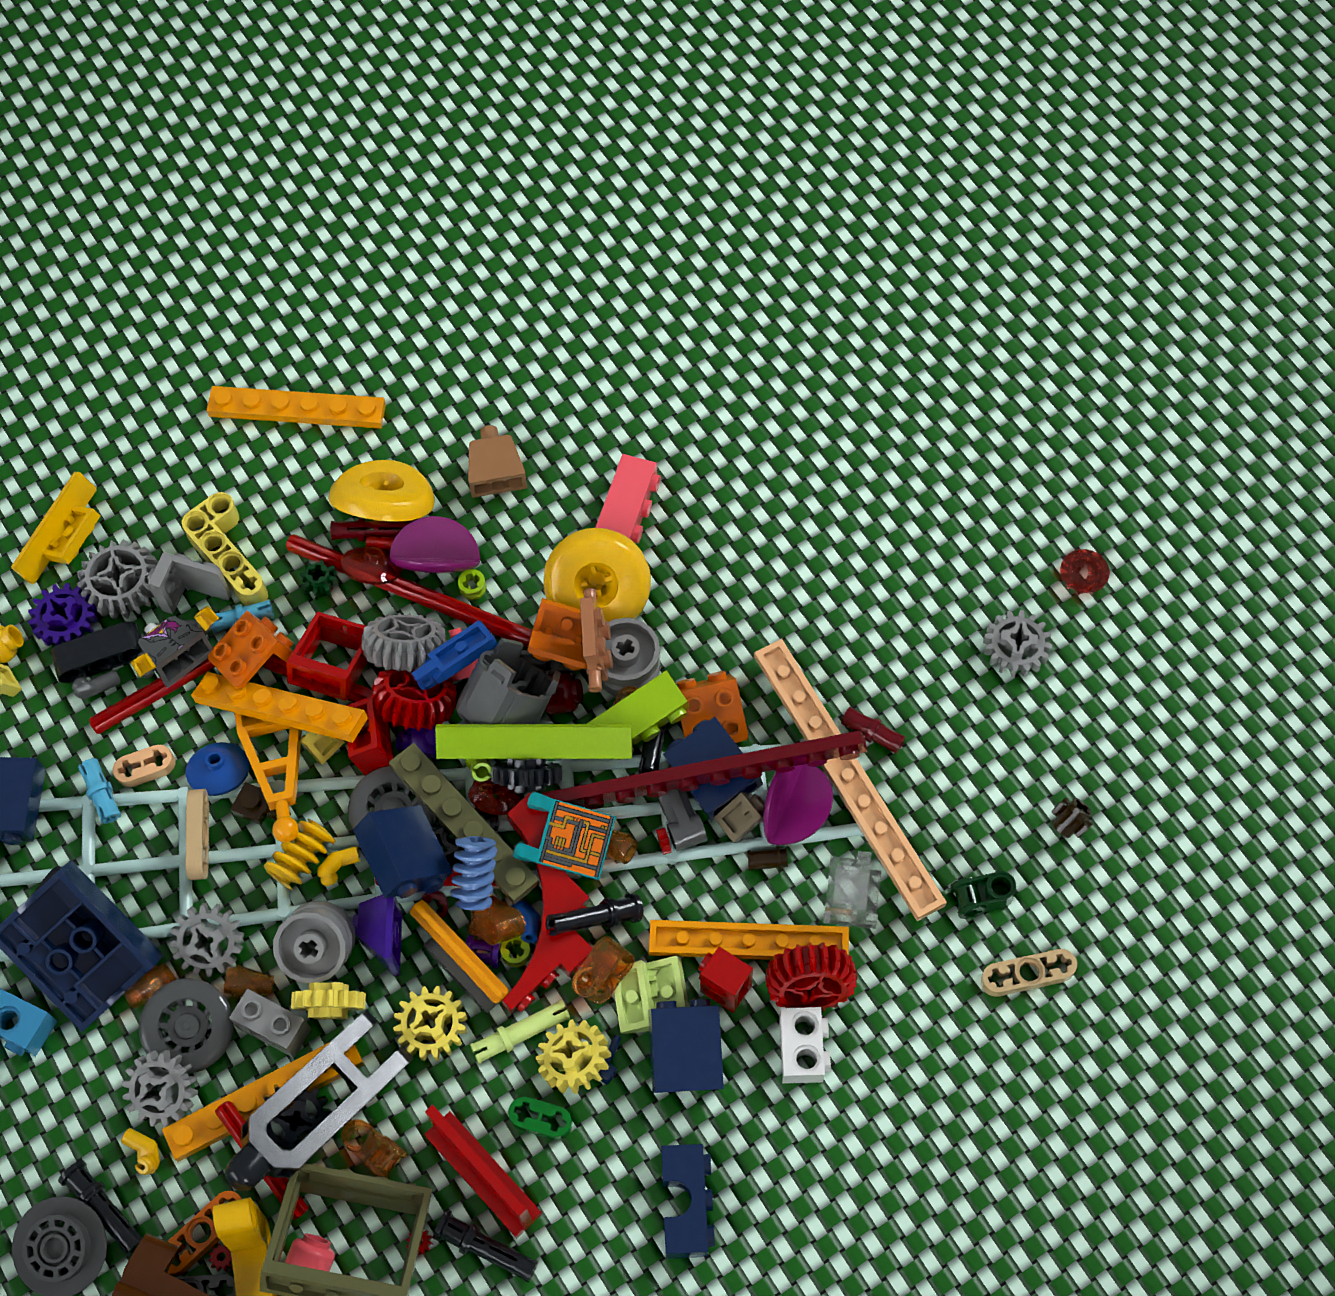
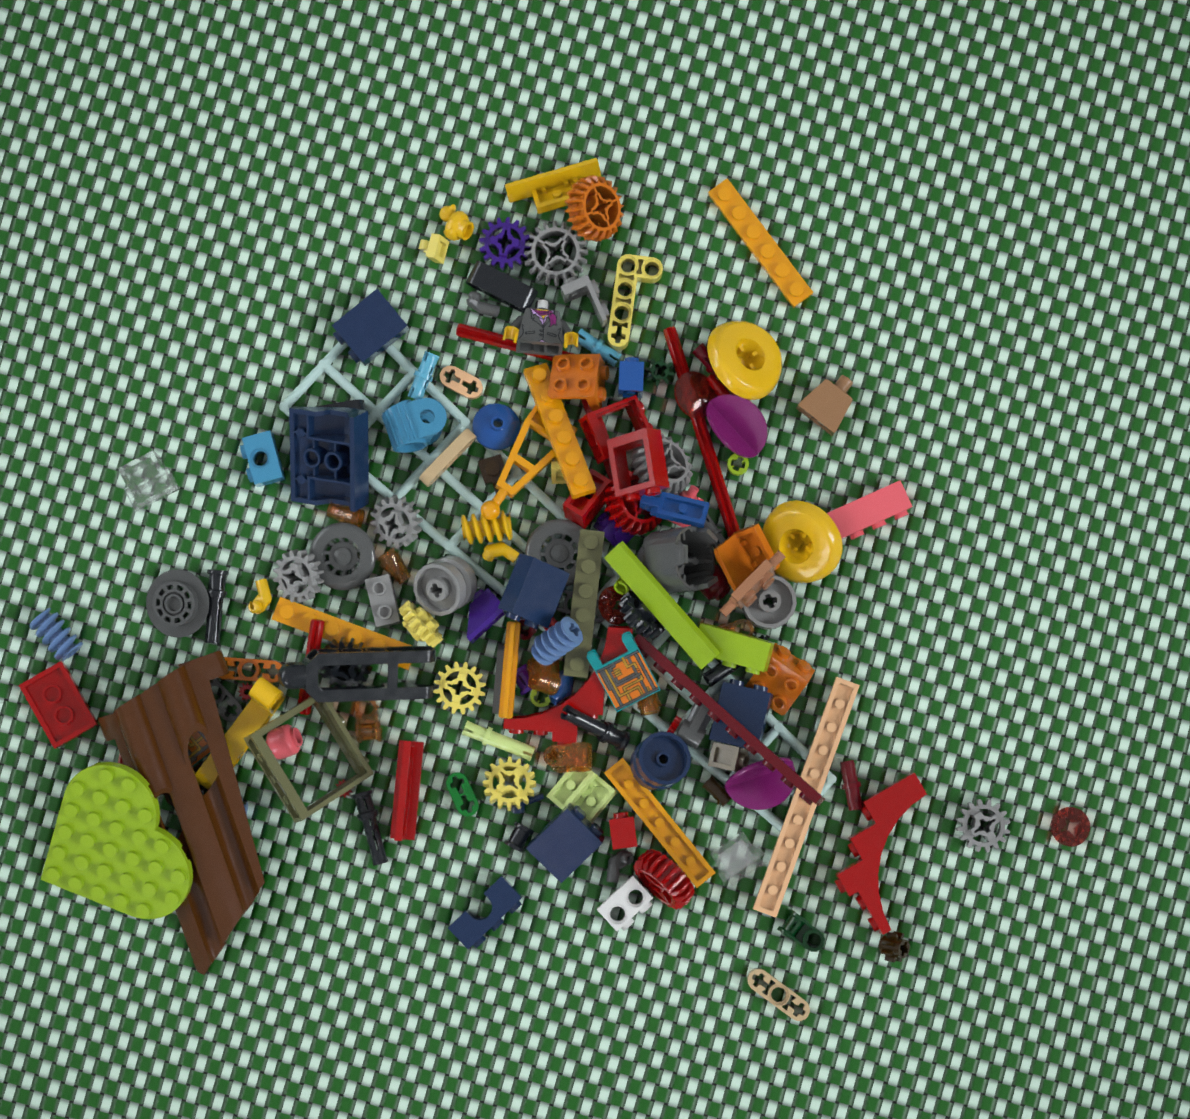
camera: 50 degrees right, 20 degrees up
none -> dark azure piece [381,398,447,453]
none -> black bush [504,821,534,853]
none -> orange gear [564,175,624,242]
none -> dark grey arm [606,850,634,882]
none -> red window [607,427,670,502]
none -> blue brick [618,357,644,398]
none -> dark blue wheel [630,731,691,791]
none -> red arch [834,773,927,935]

